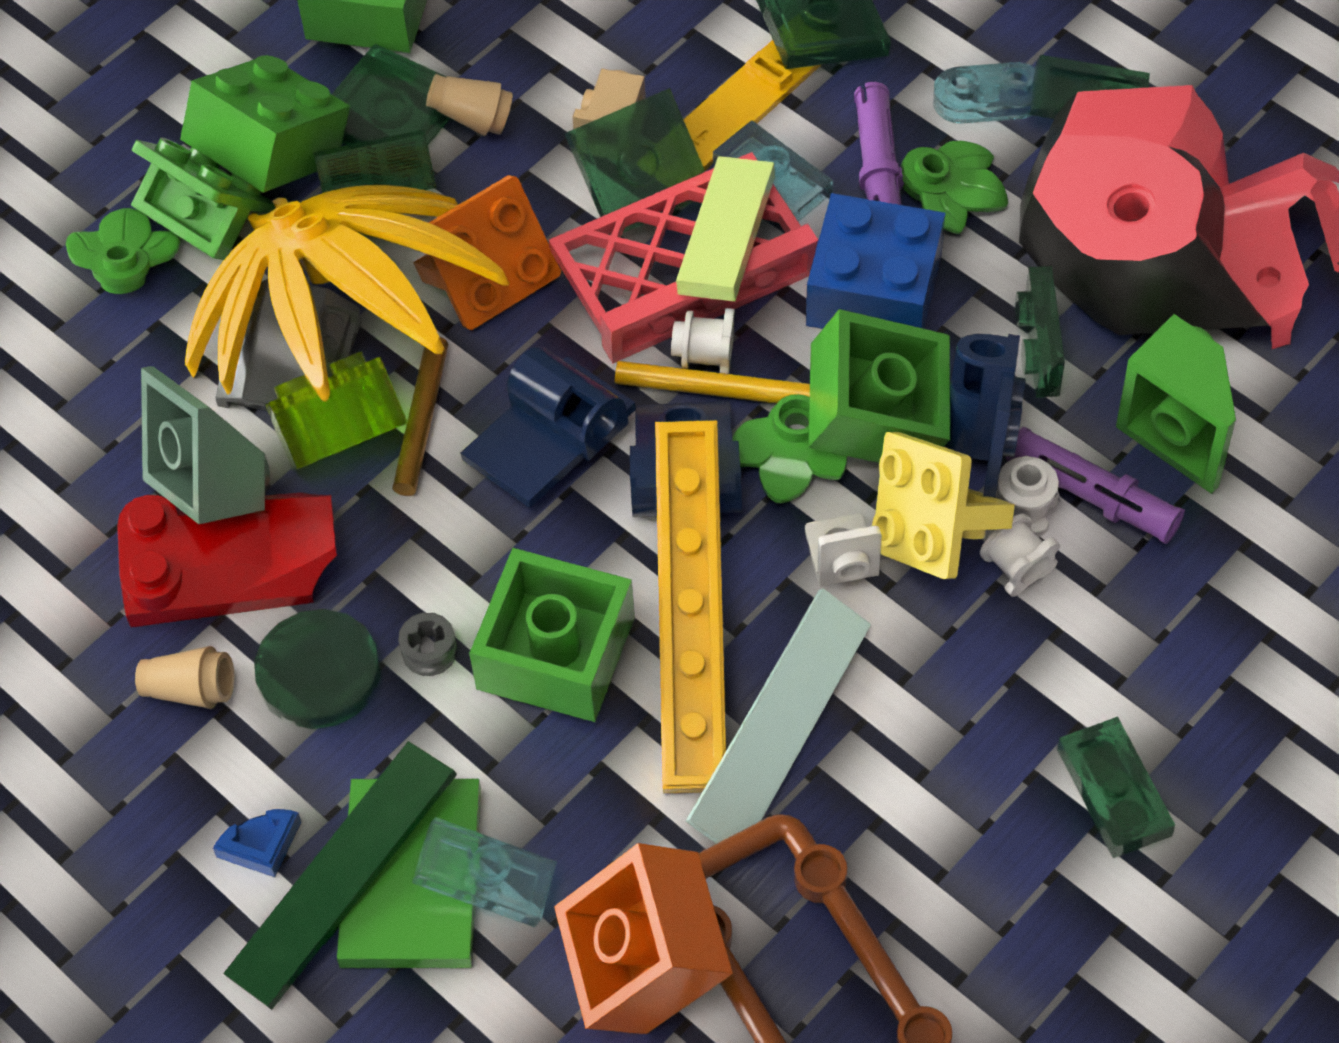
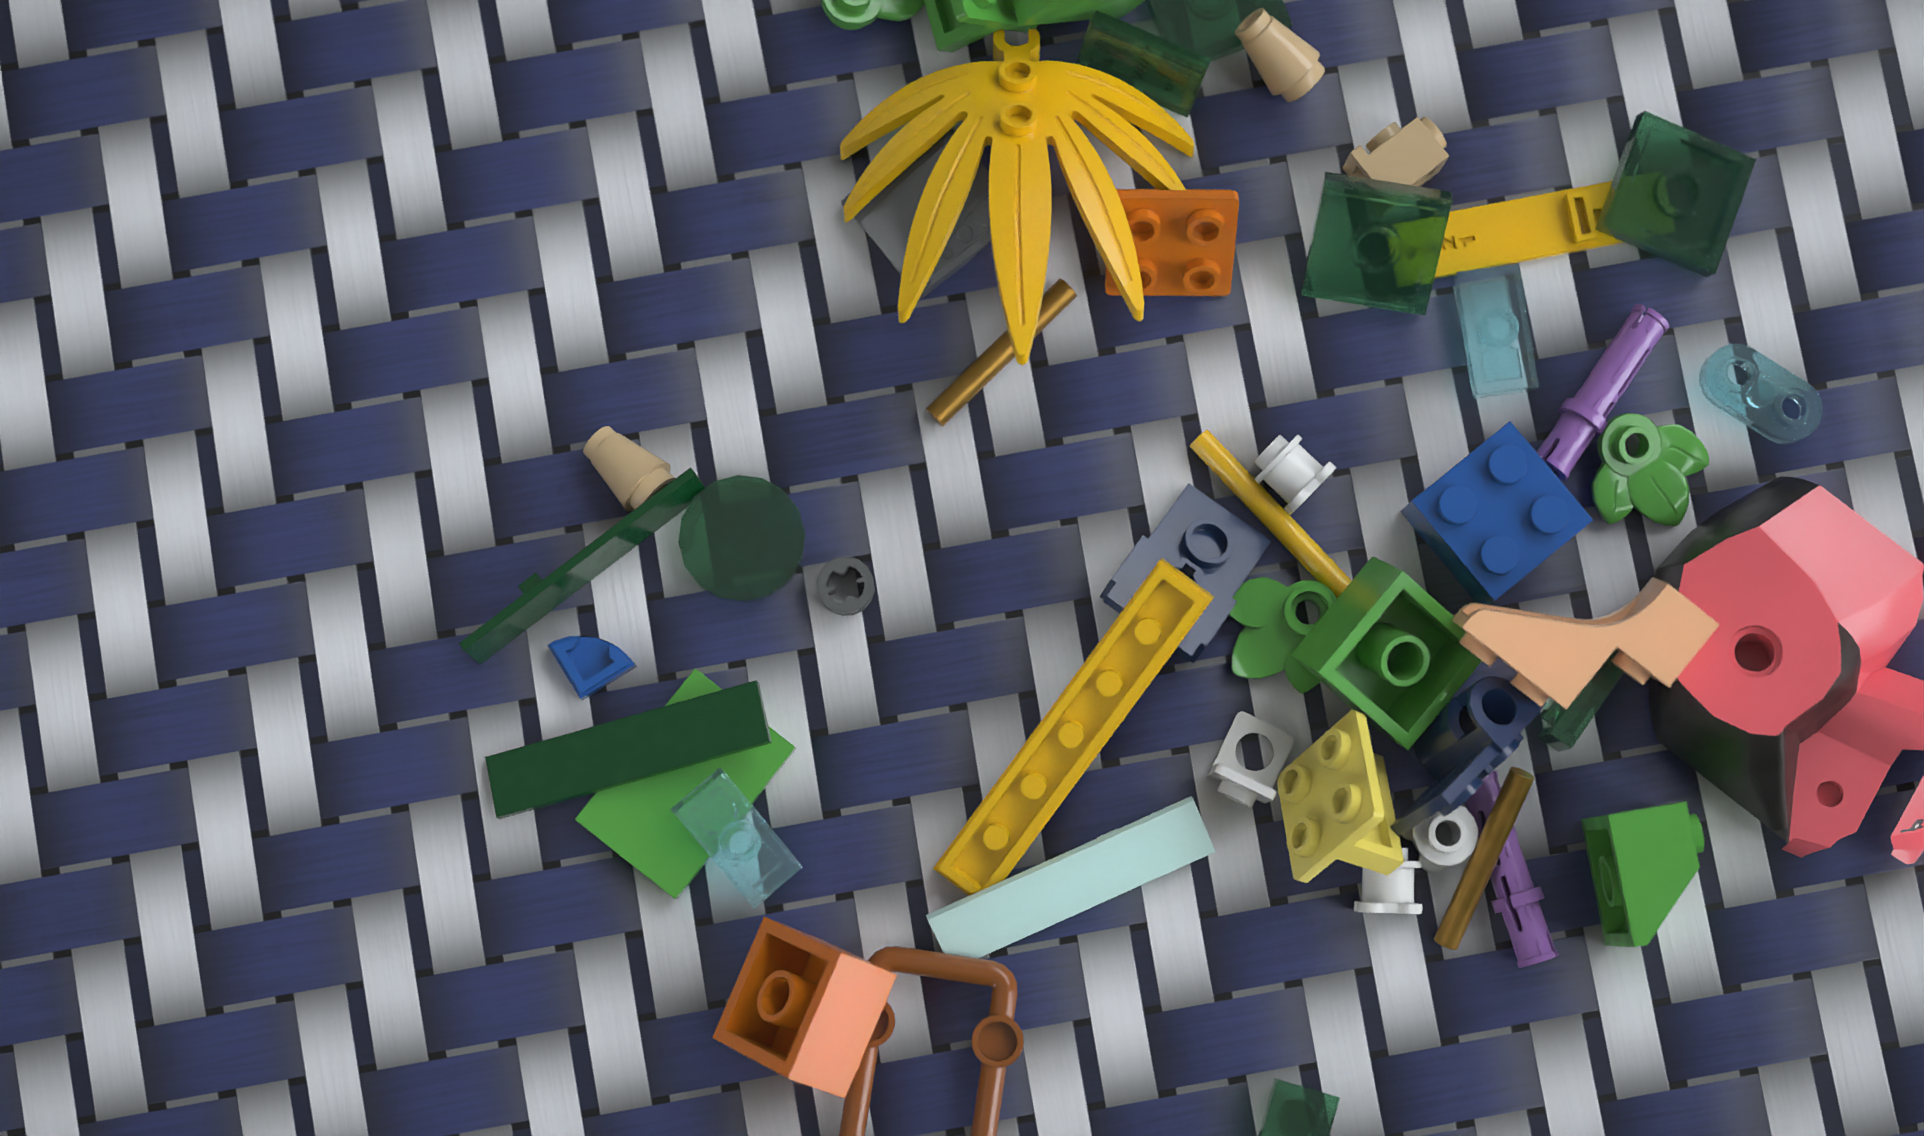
camera: 35 degrees right, 25 degrees up
red slope [117,492,337,628] -> none
sand green slope [141,366,270,524] -> none
clear neon green brick [265,351,408,470] -> none
dark blue piece [460,346,637,508] -> none
bright green brick [469,548,635,722] -> none
coral fence [549,152,819,364] -> none
yellowish green tile [676,156,775,302] -> none
clear green plate [1029,55,1150,119] -> none
none -> dark green piece [459,467,708,664]
none -> pearl gold bar [1434,767,1535,950]
none -> light nougat arch [1452,577,1720,709]

